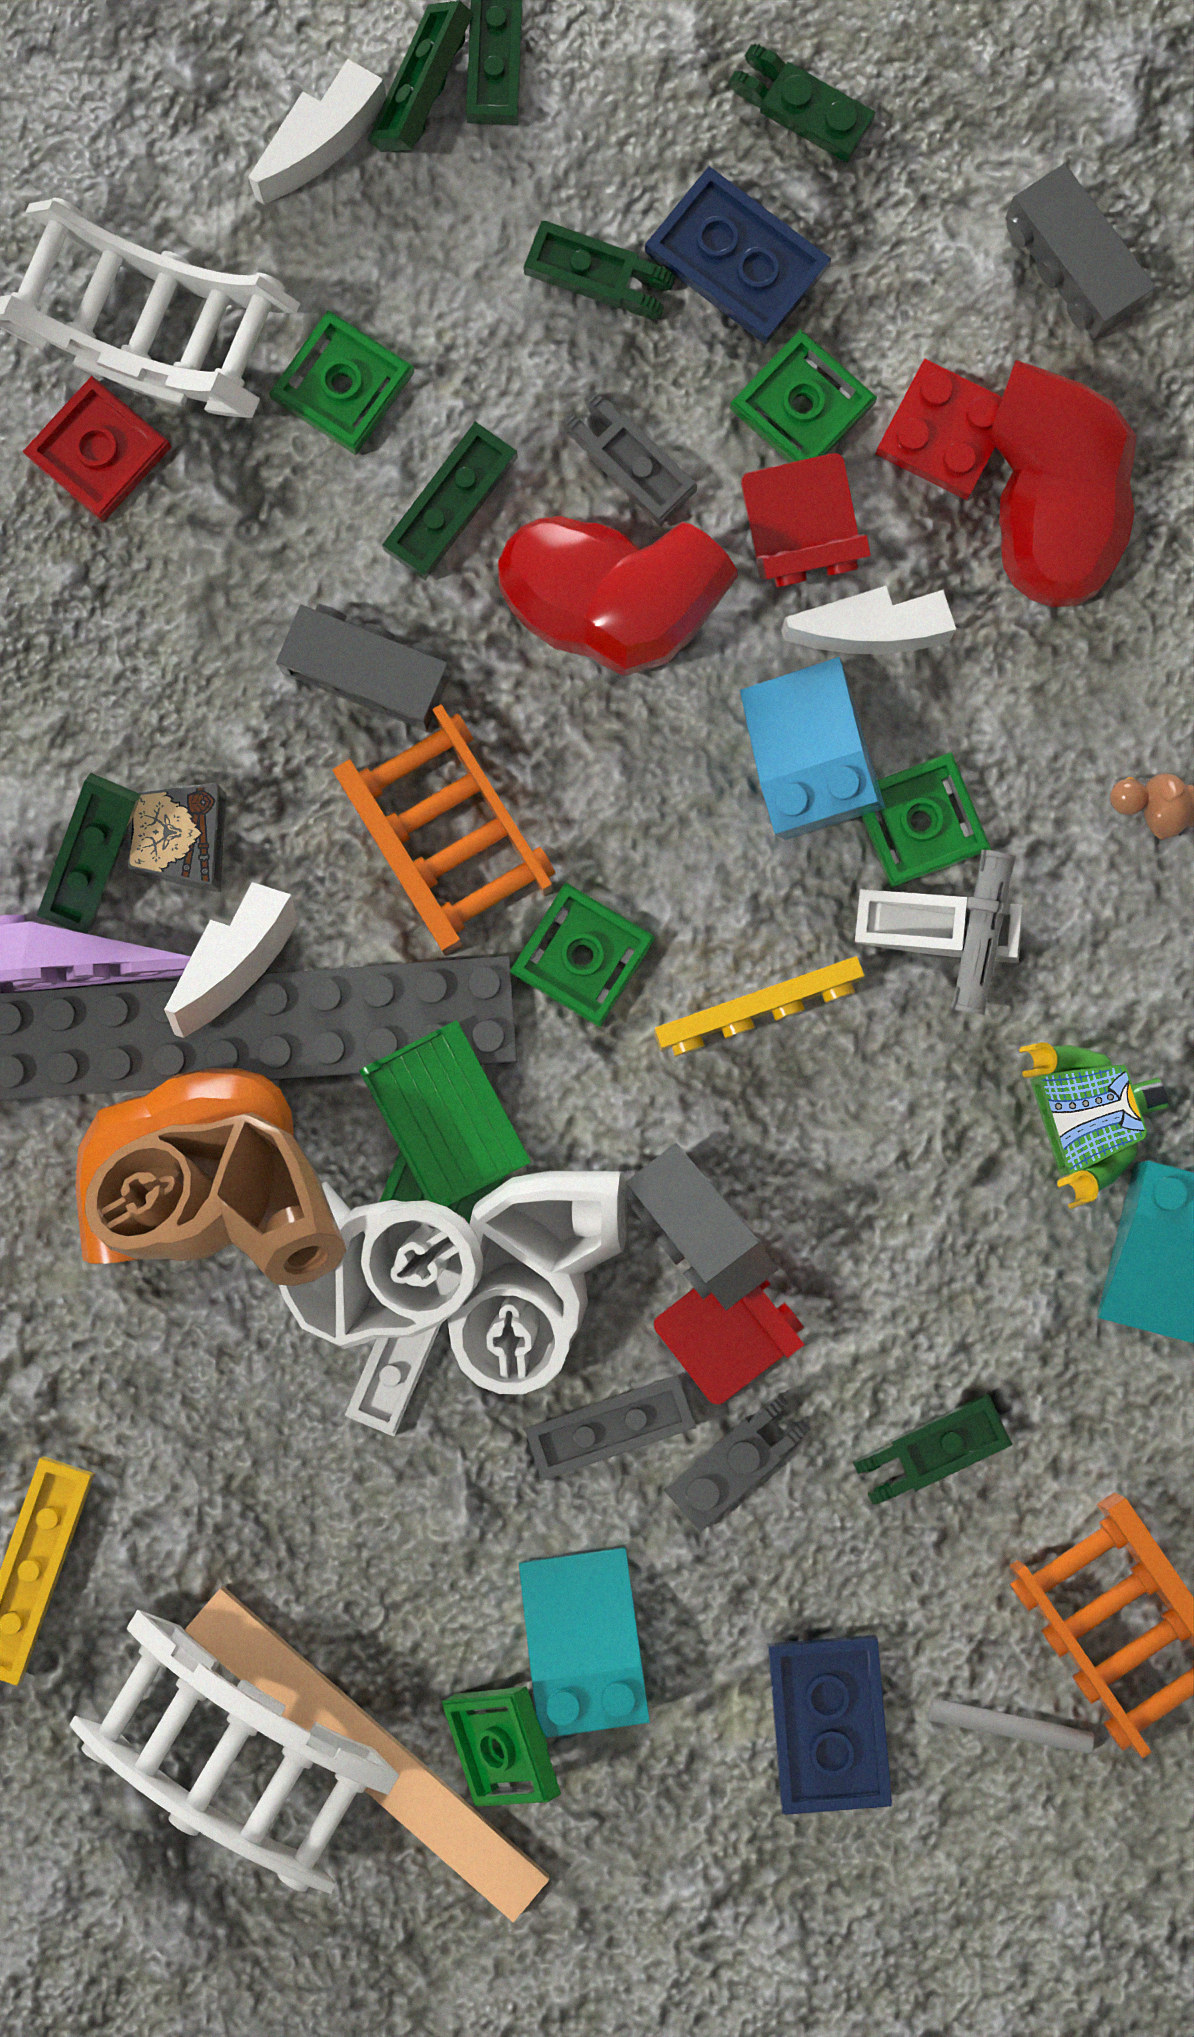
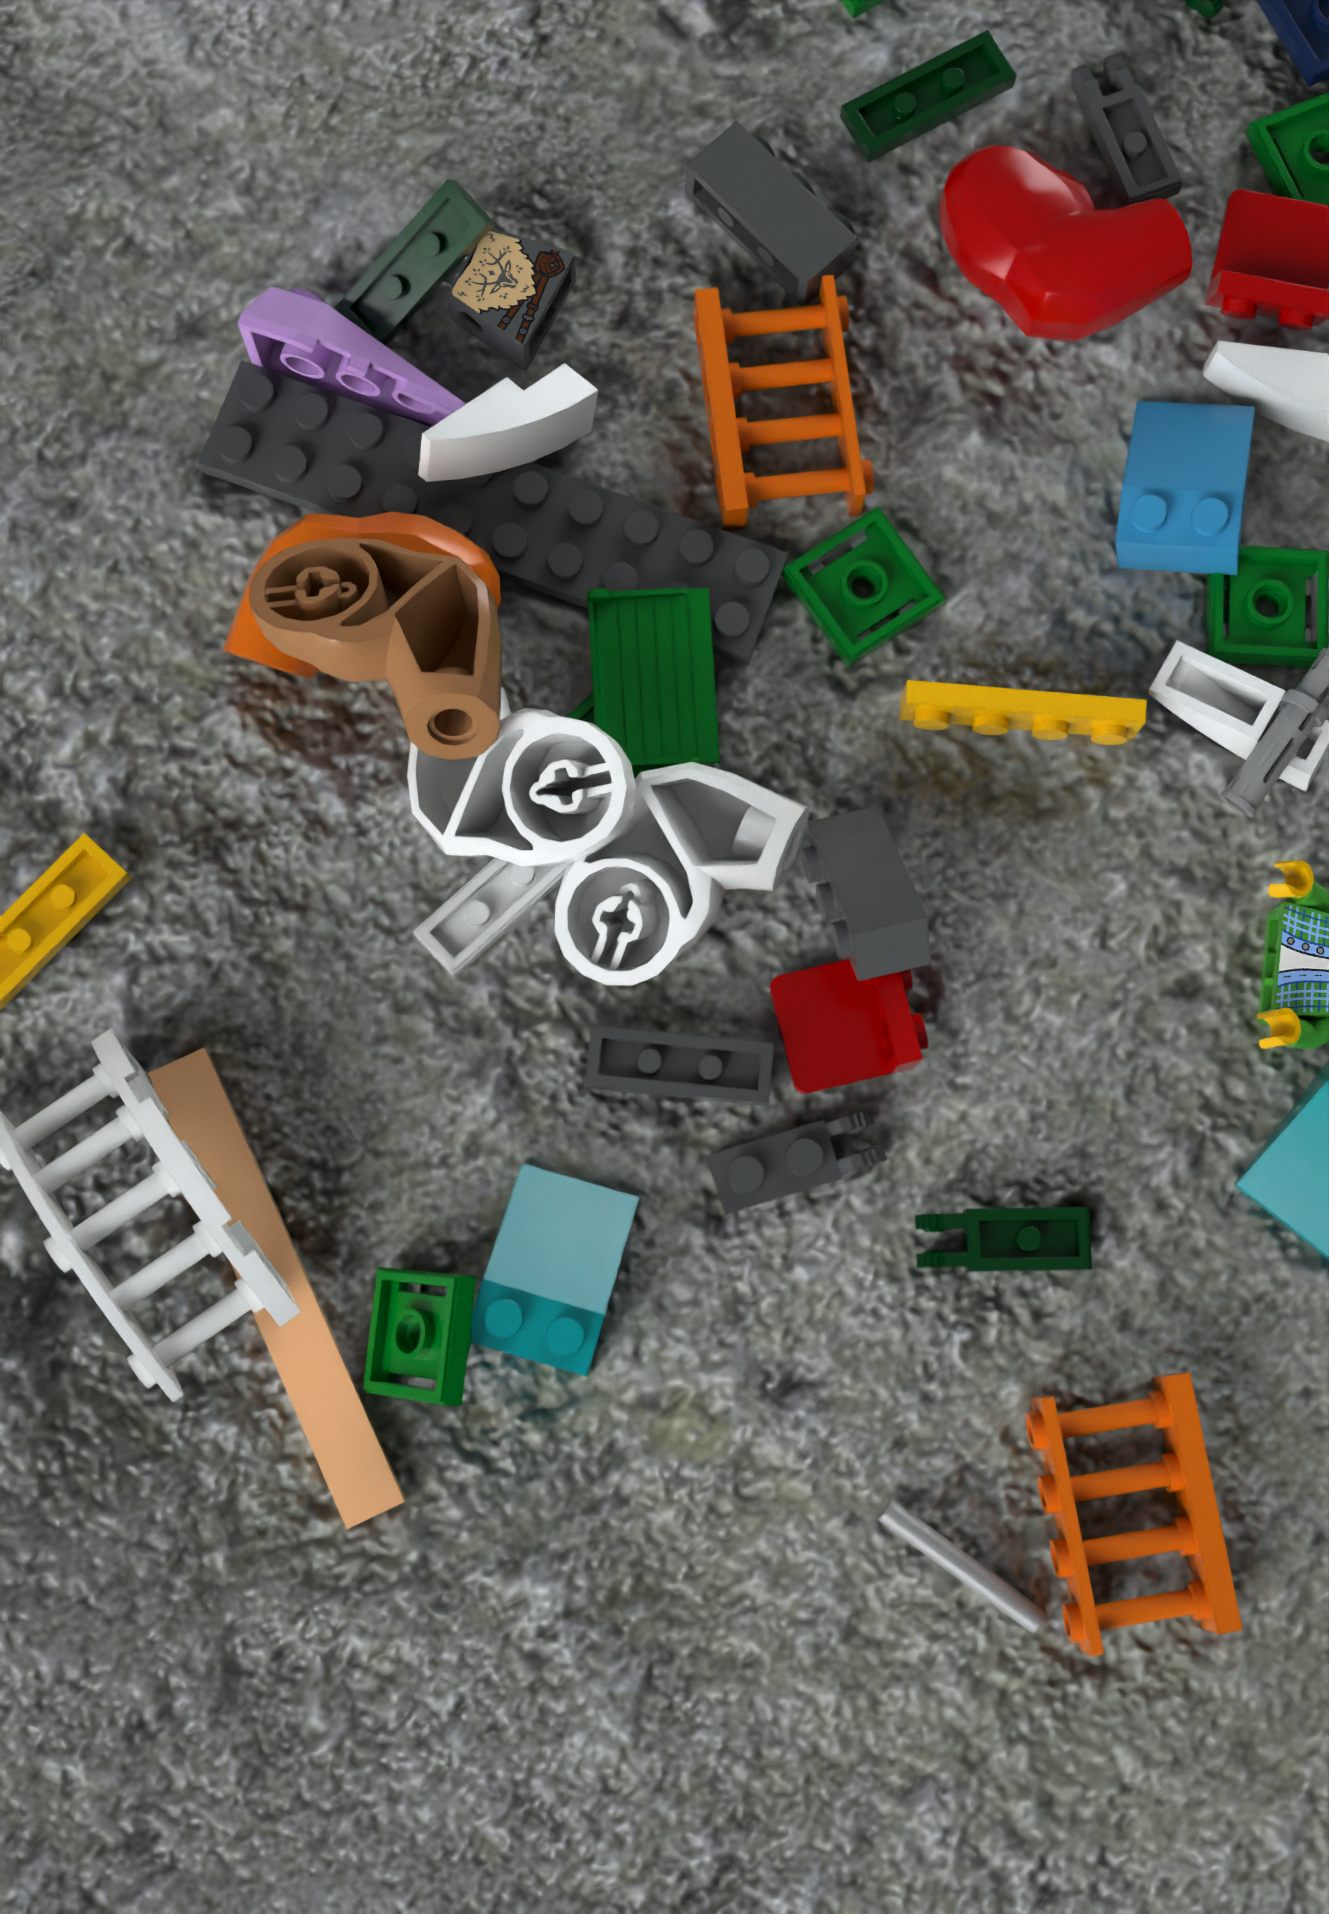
camera: 15 degrees right, 5 degrees down
dark blue plate [767,1635,892,1815] -> none

